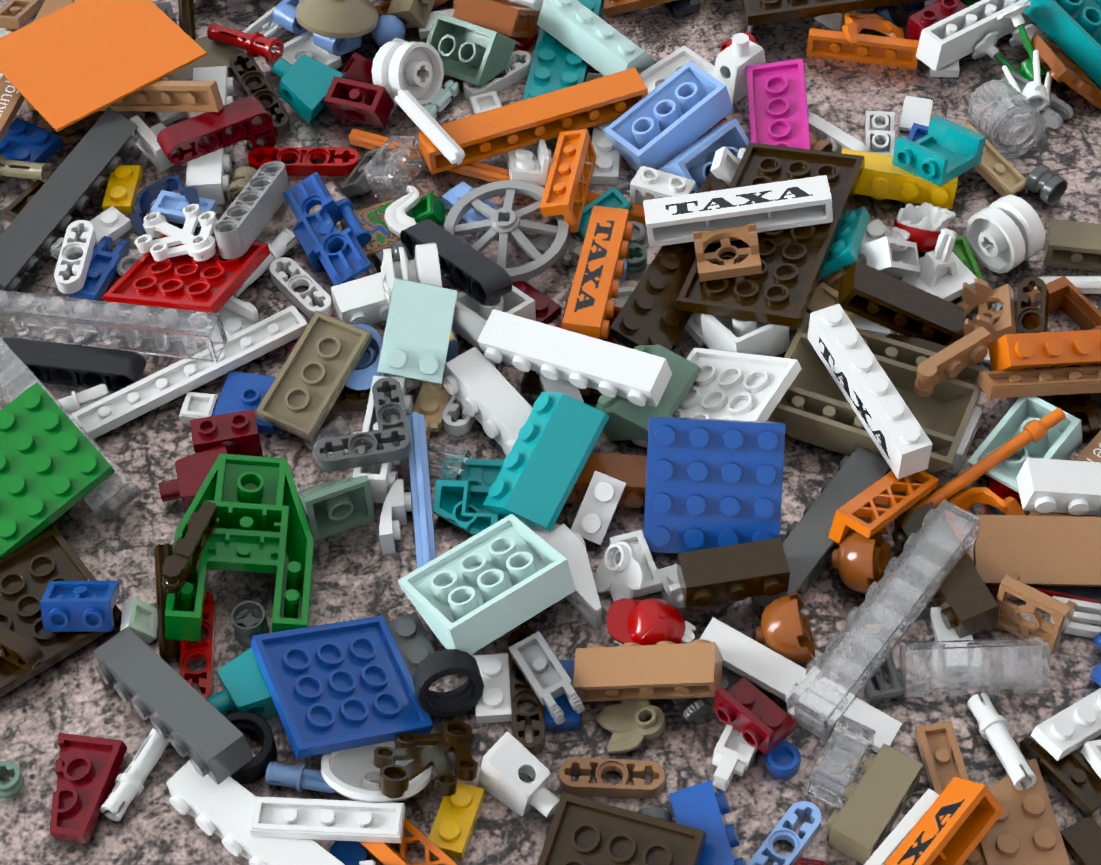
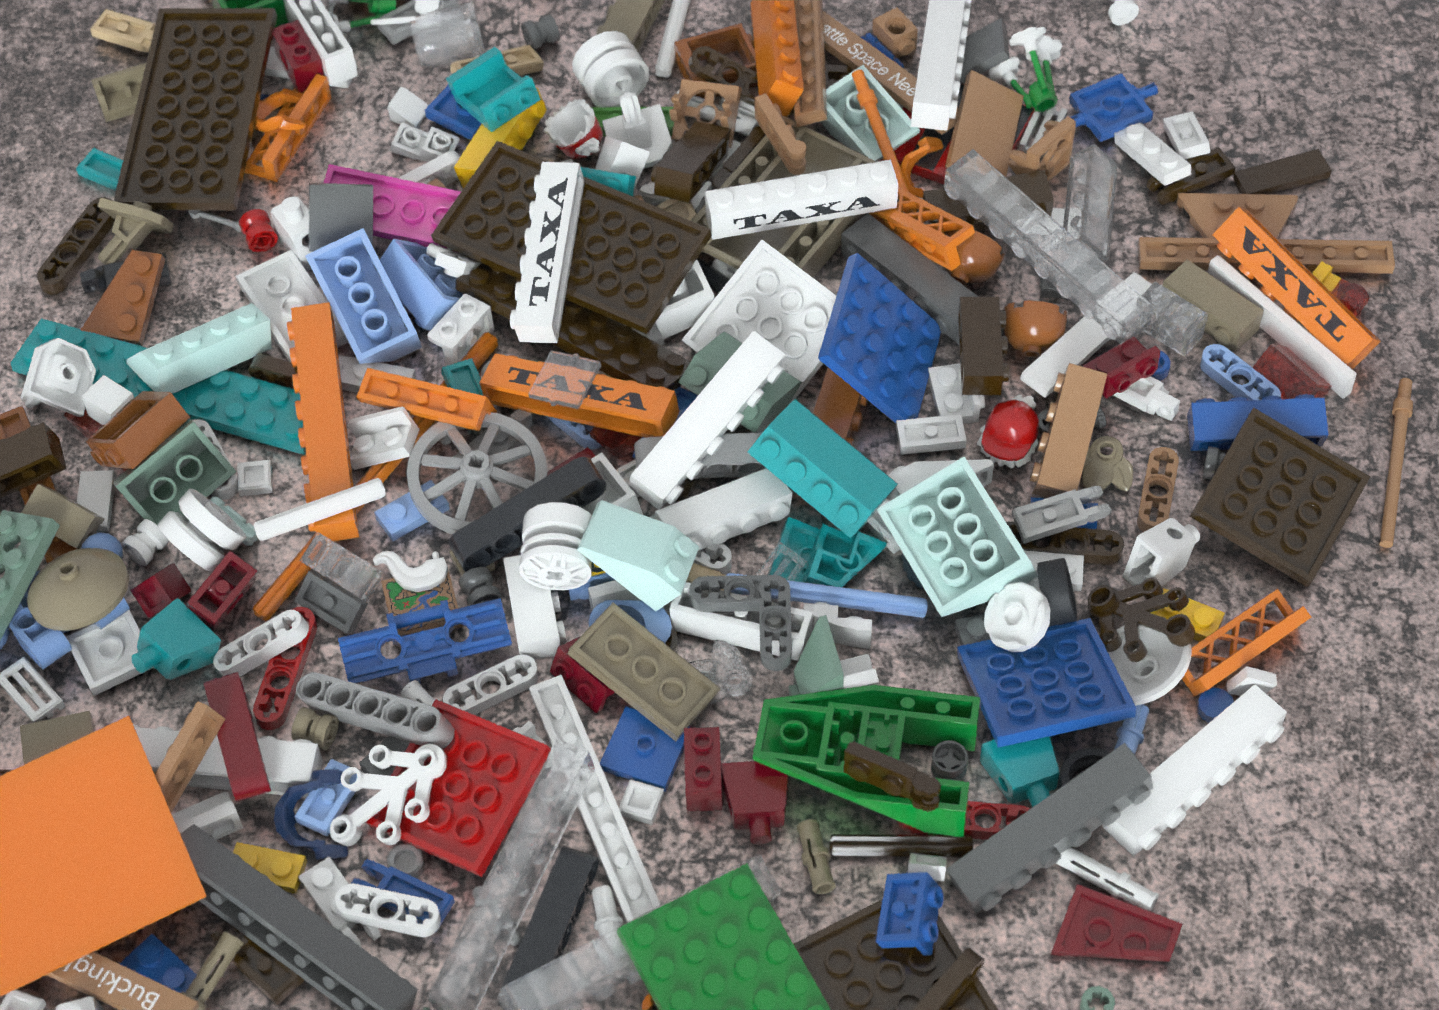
camera: 80 degrees left, 5 degrees up
red pin [207,23,284,63] -> none
dark brown beam [229,52,290,136] -> none
white tile [250,796,406,844] -> none
green slope [408,193,445,226] -> none
white plate [571,470,627,545] -> none
white plate [594,541,644,601] -> none
medium nougat piece [693,223,762,282] -> none
white pin [967,693,1037,791] -> none
none -> white beam [213,610,309,676]
none -> slope [308,183,373,251]
none -> clear piece [528,350,601,409]
none -> dark tan pin [796,819,836,895]
none -> white bracket [840,654,879,689]
none -> white tile [984,582,1051,652]

